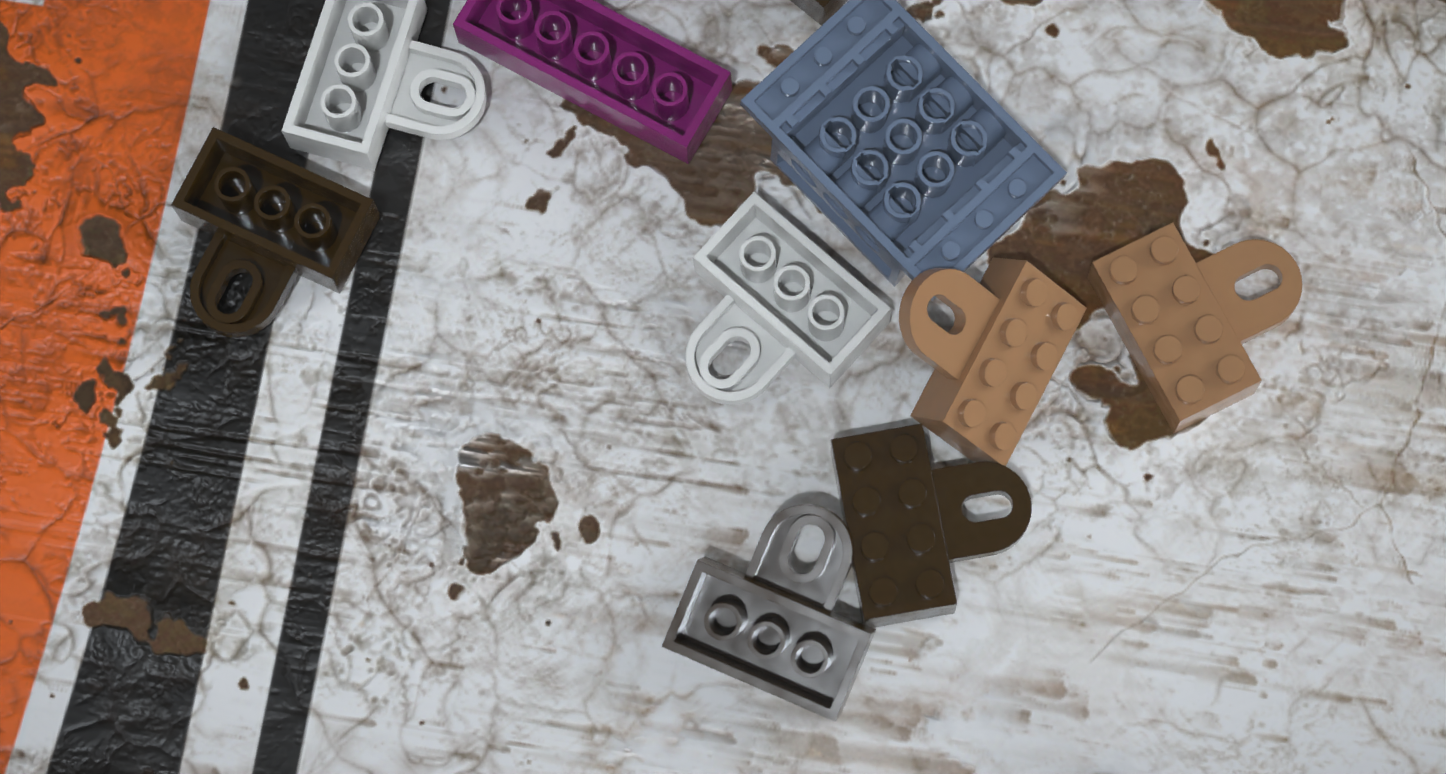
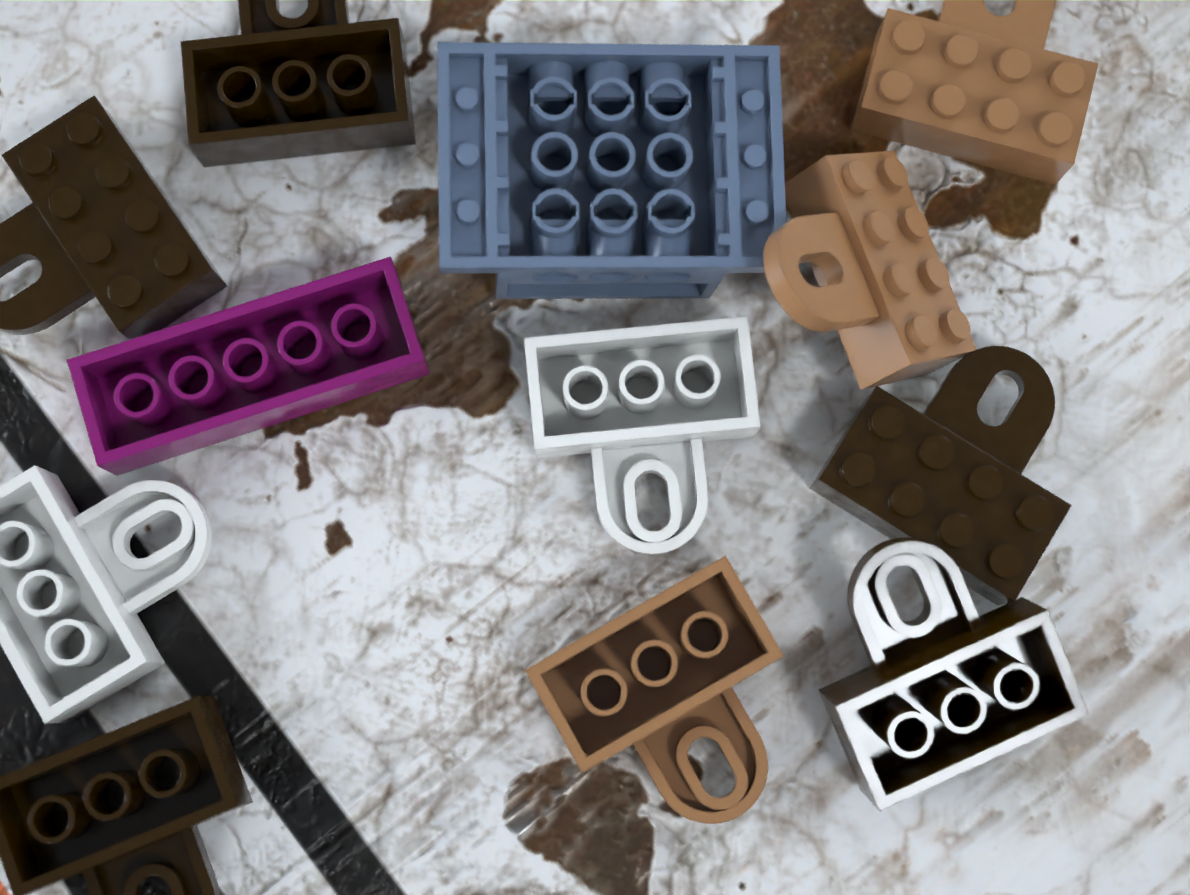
camera: 55 degrees left, 5 degrees up
none -> medium nougat brick [525,556,784,824]

